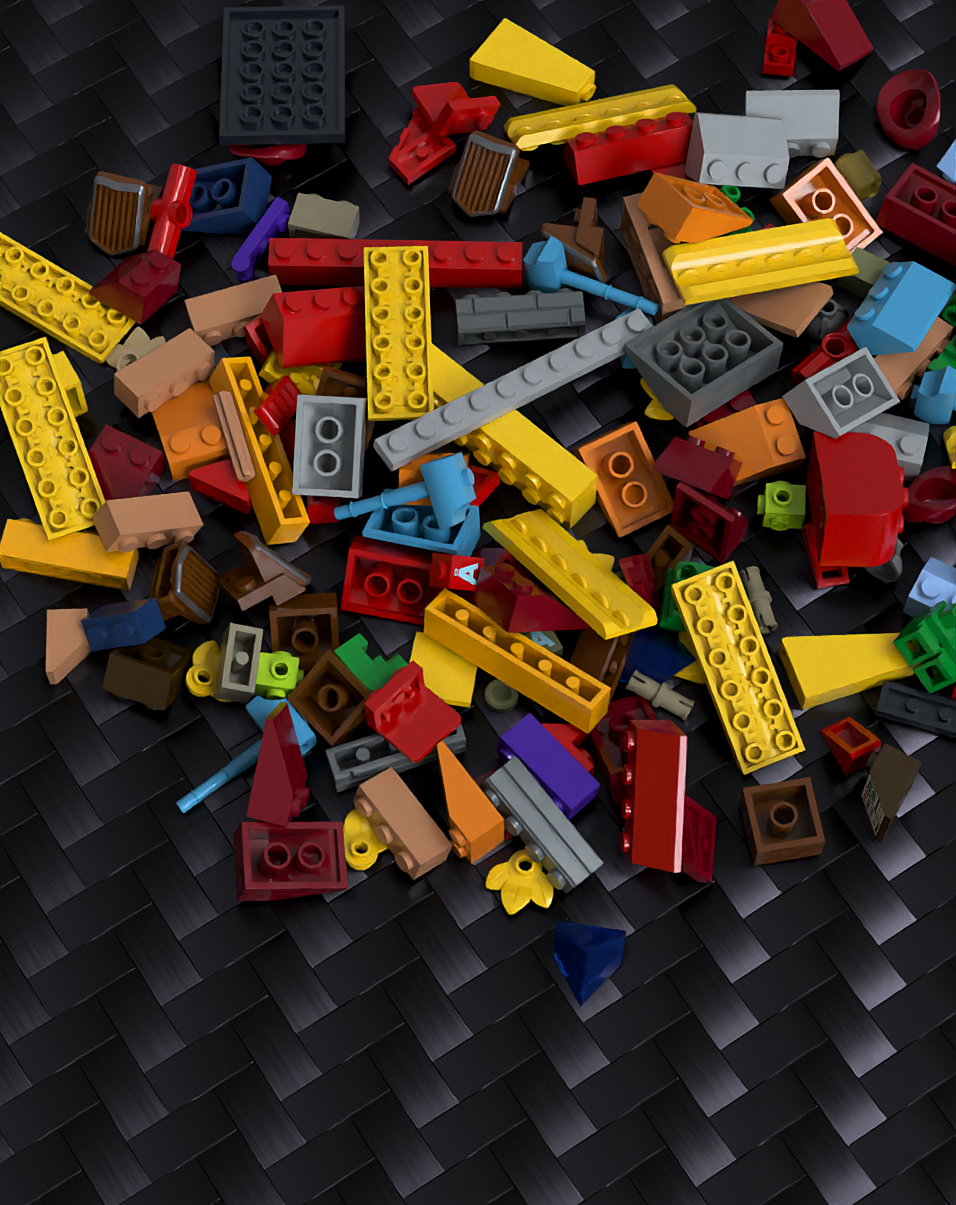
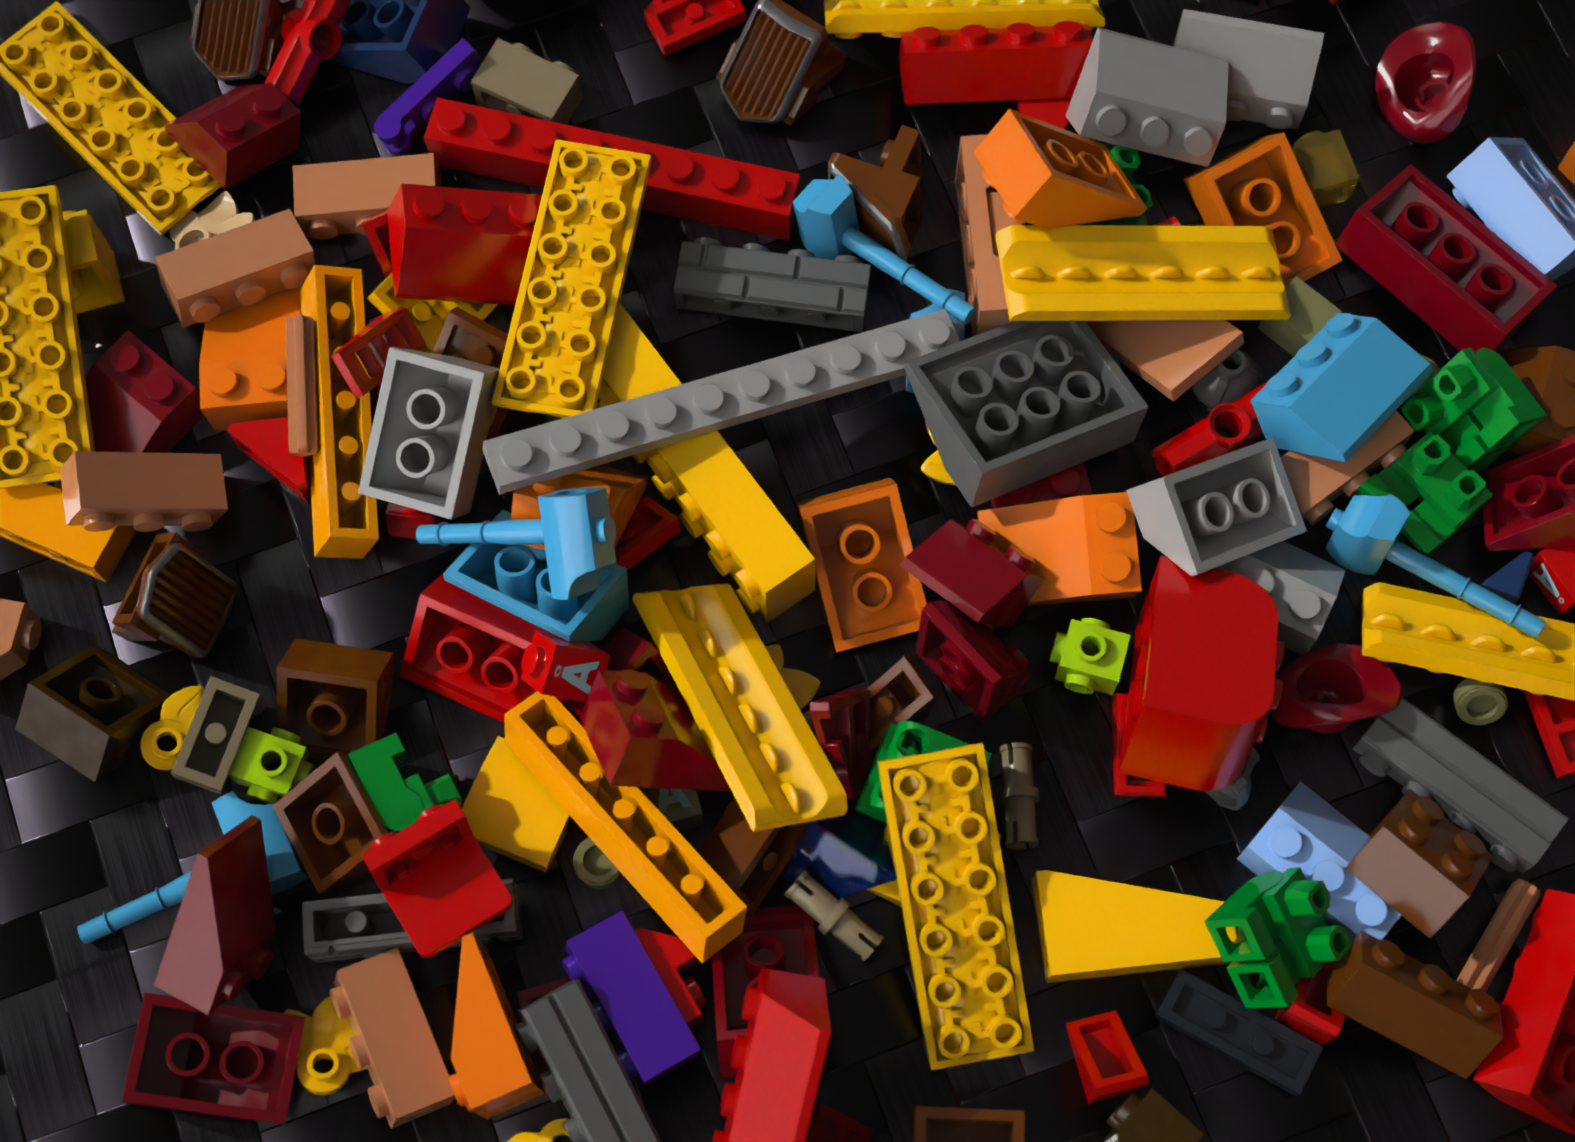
camera: 15 degrees right, 5 degrees up
dark blue brick [81,597,166,651] -> none
reddish brown piece [217,531,311,611] -> none

